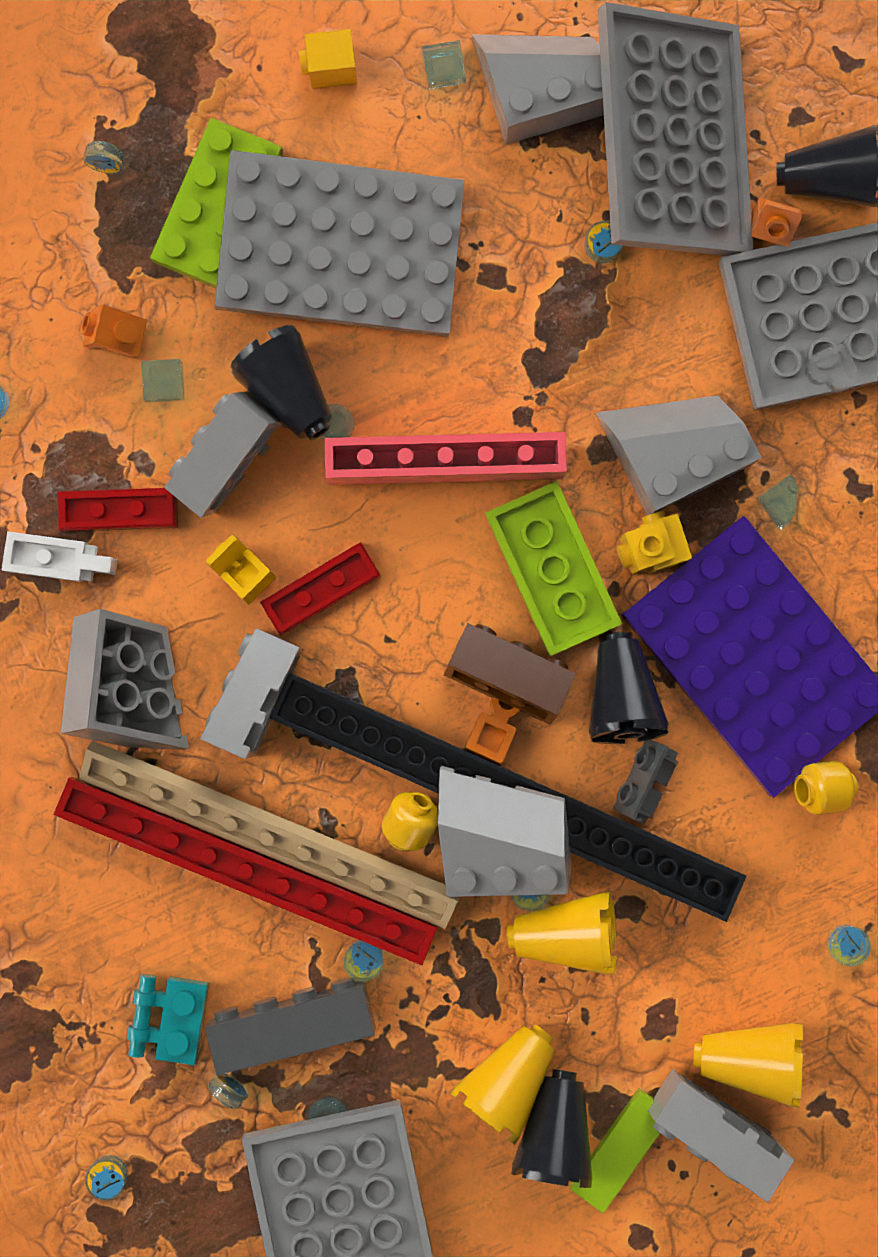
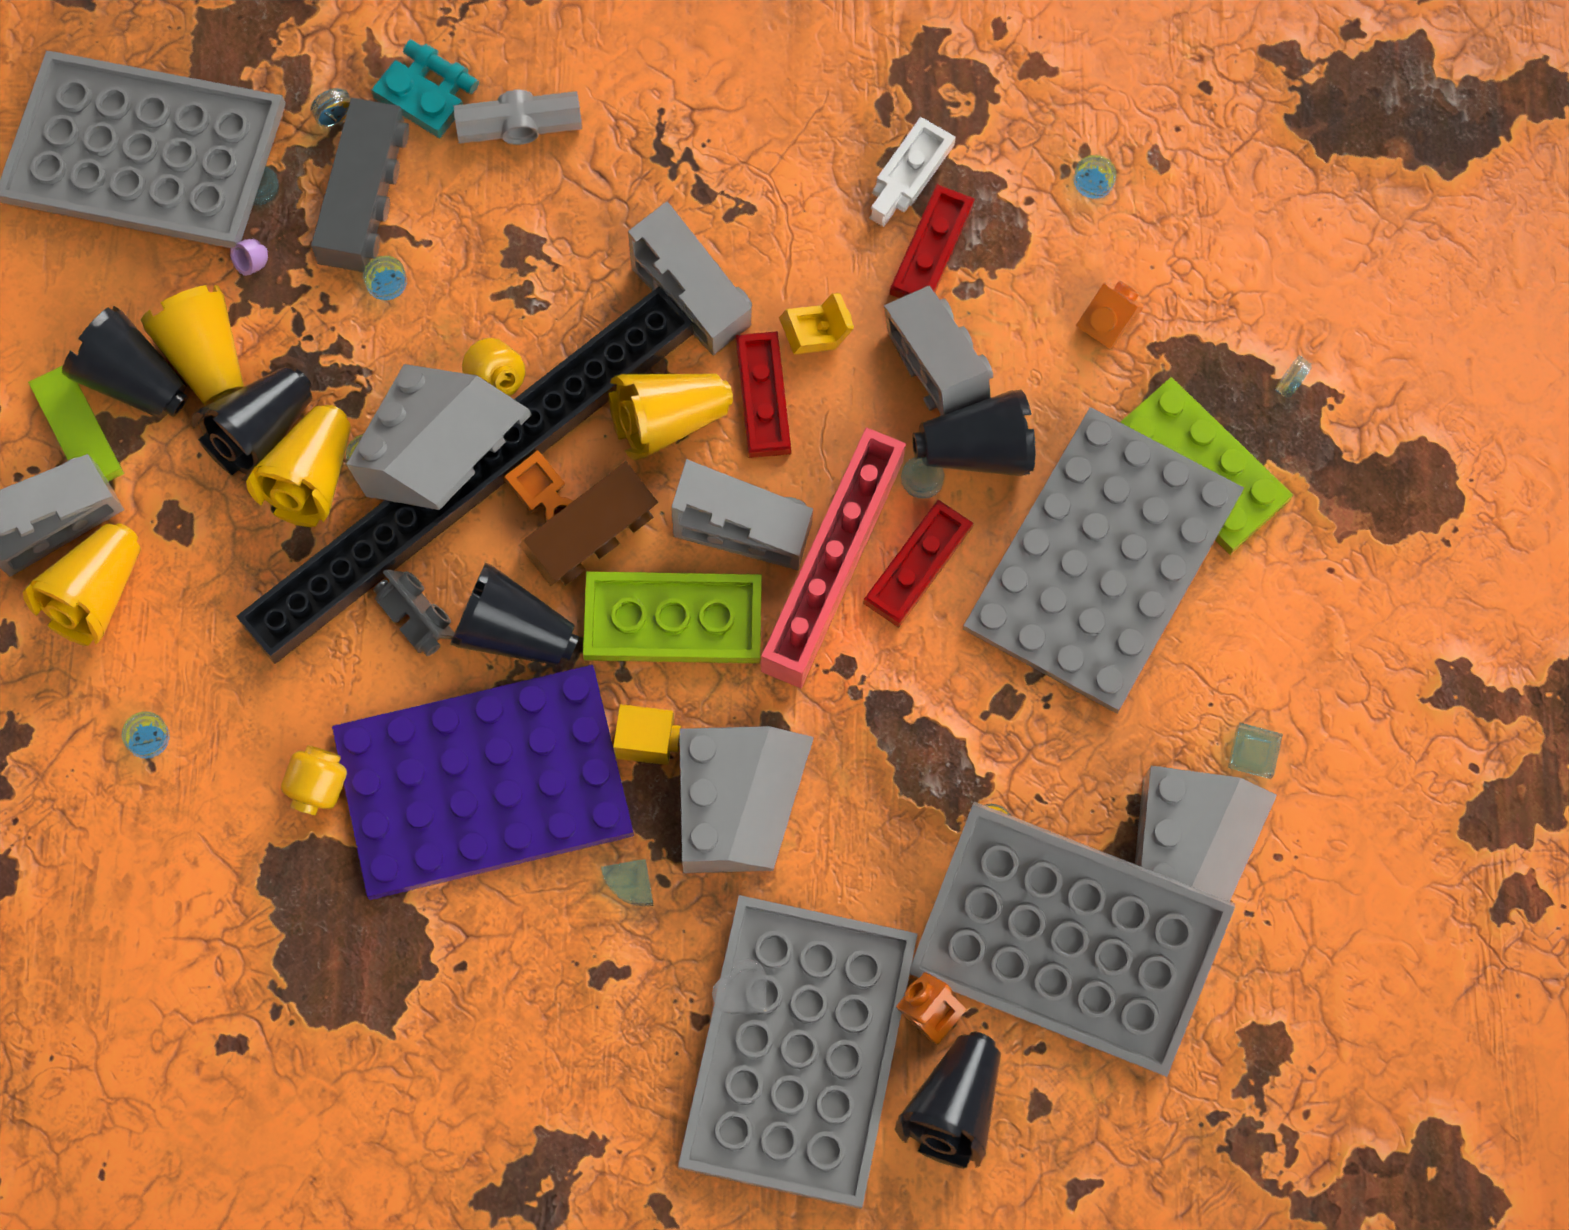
camera: 115 degrees right, 15 degrees down
red plate [53,777,437,965] -> none
light grey wedge [61,609,189,750] -> none
tan plate [79,741,459,929] -> none
clear light blue tile [141,359,185,402] -> none
yellow brick [299,29,357,89] -> none
yellow bracket [617,521,675,575] -> none
none -> black cone [191,367,312,481]
none -> lavender hinge [230,239,268,276]
none -> light grey piece [454,90,582,145]
none -> yellow cone [609,374,733,460]
none -> light grey wedge [671,459,813,570]
none -> red tile [863,499,973,628]

